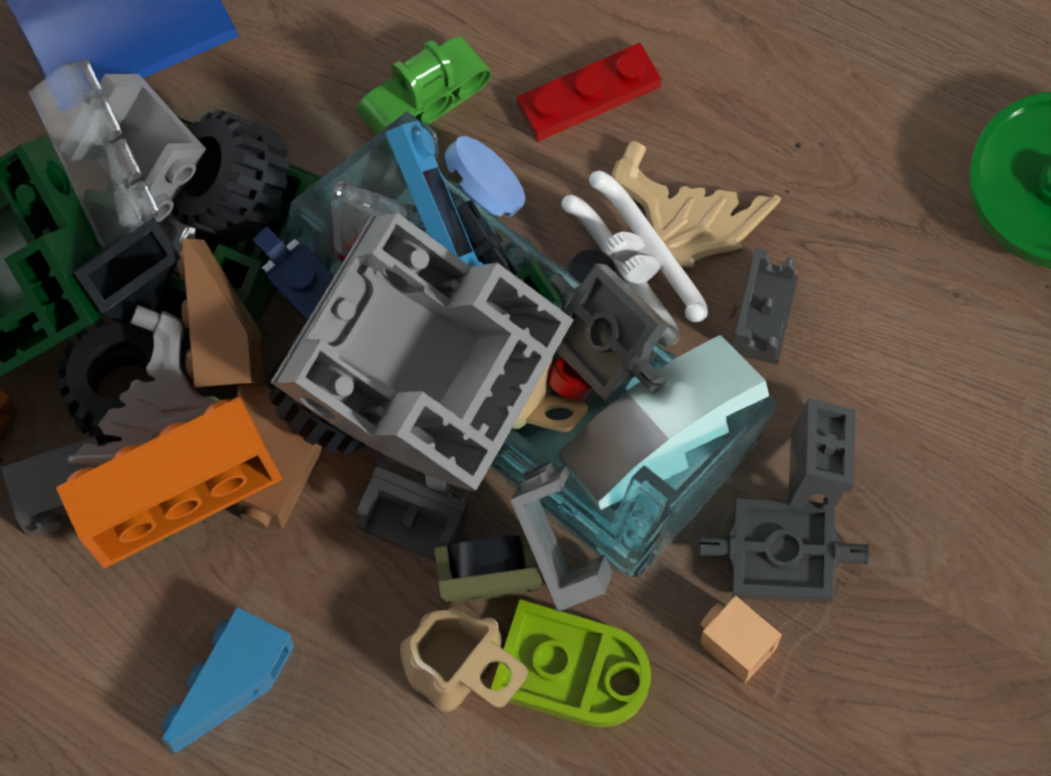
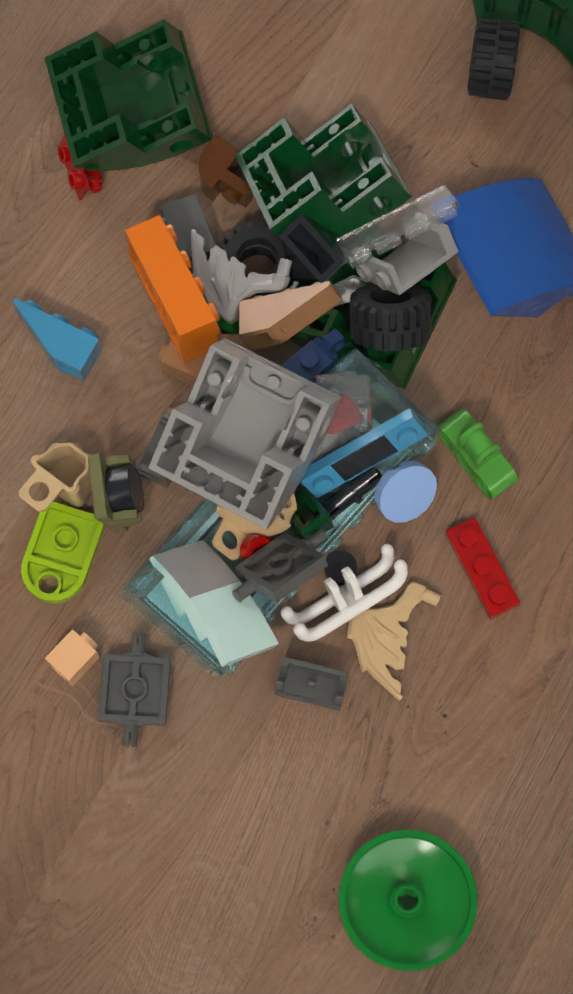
camera: 90 degrees right, 5 degrees up
light grey panel [510,462,613,612] -> none
dark grey hinge [788,398,855,512] -> none

